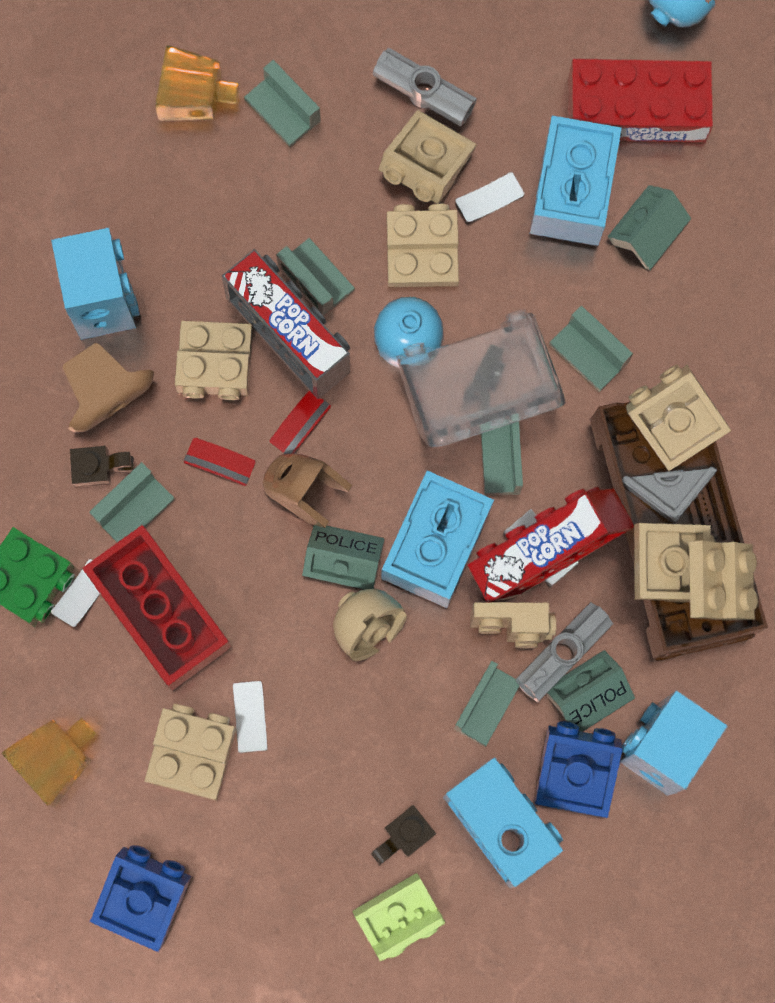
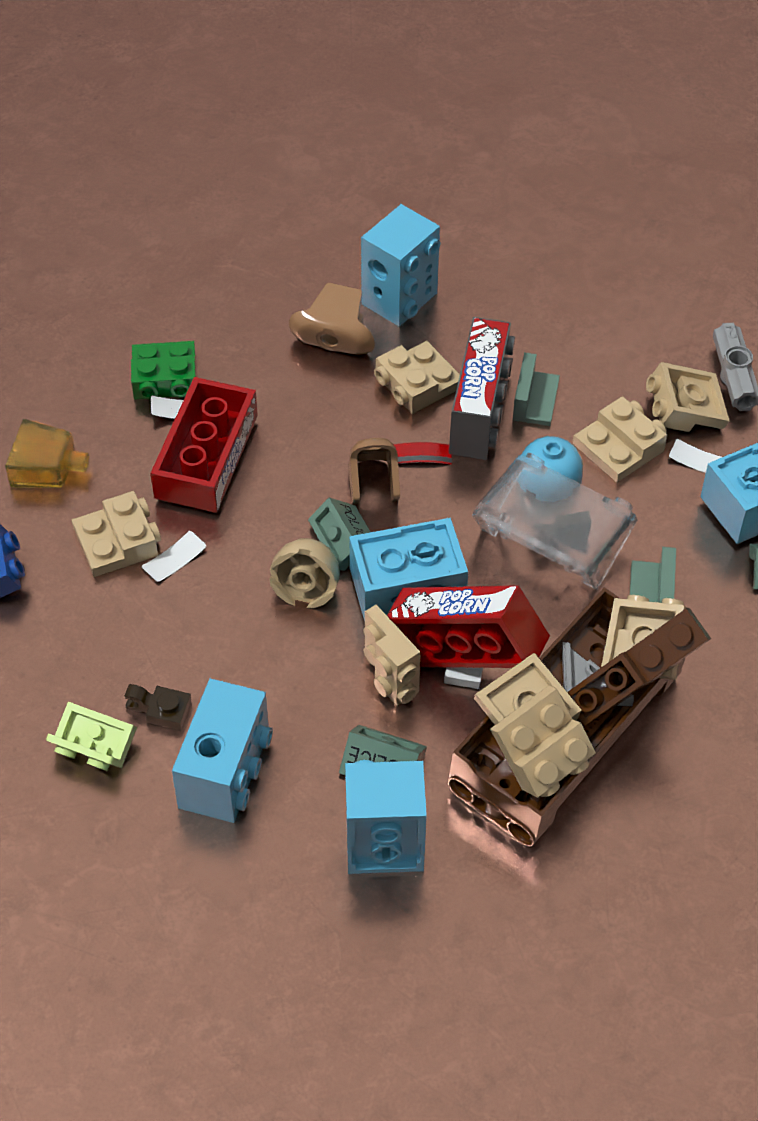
camera: 55 degrees right, 25 degrees down
dark brown plate [70,446,134,487] -> none
sand green panel [89,462,175,542] -> none
clear yellow torso [155,45,239,121] -> none
red sticker [184,438,256,486] -> none
sand green panel [244,60,321,147] -> none
sand green panel [454,661,519,747] -> none
sand green panel [480,415,523,496] -> none
light grey piece [515,602,614,702] -> none
blue plate [534,721,623,818] -> none
none -> reddish brown slope [567,608,711,726]

